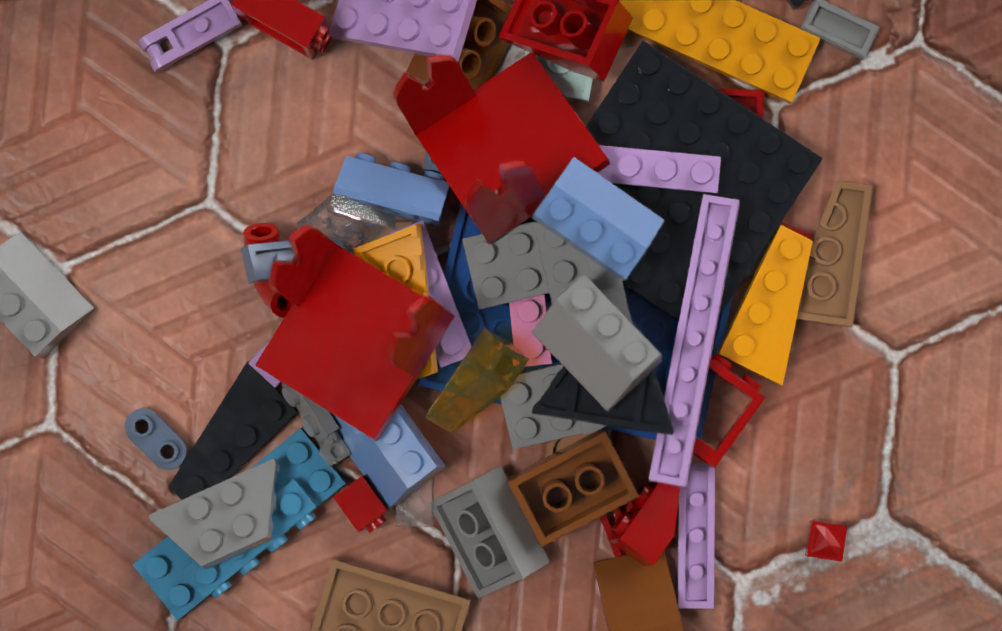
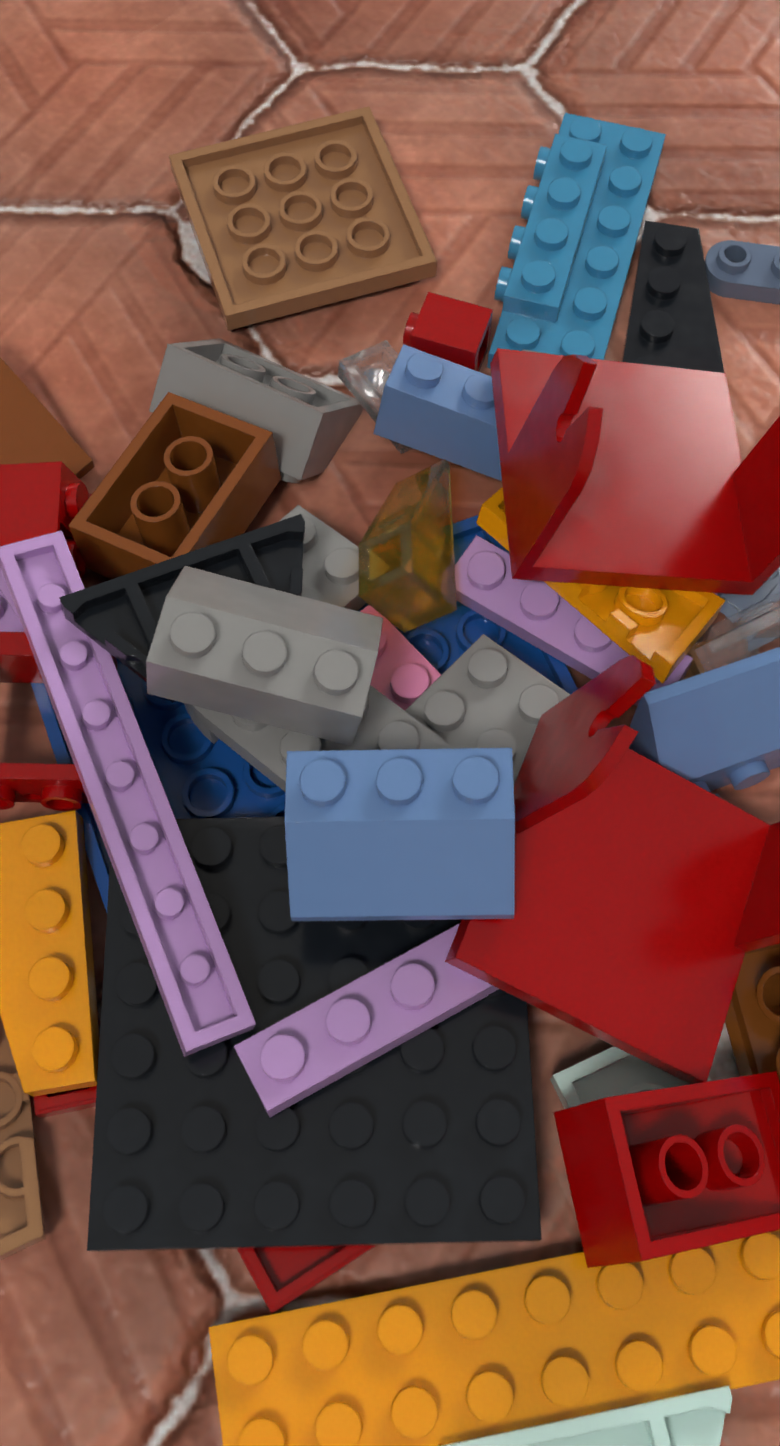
camera: 150 degrees right, 20 degrees down
light grey wing [148,458,280,569] -> none

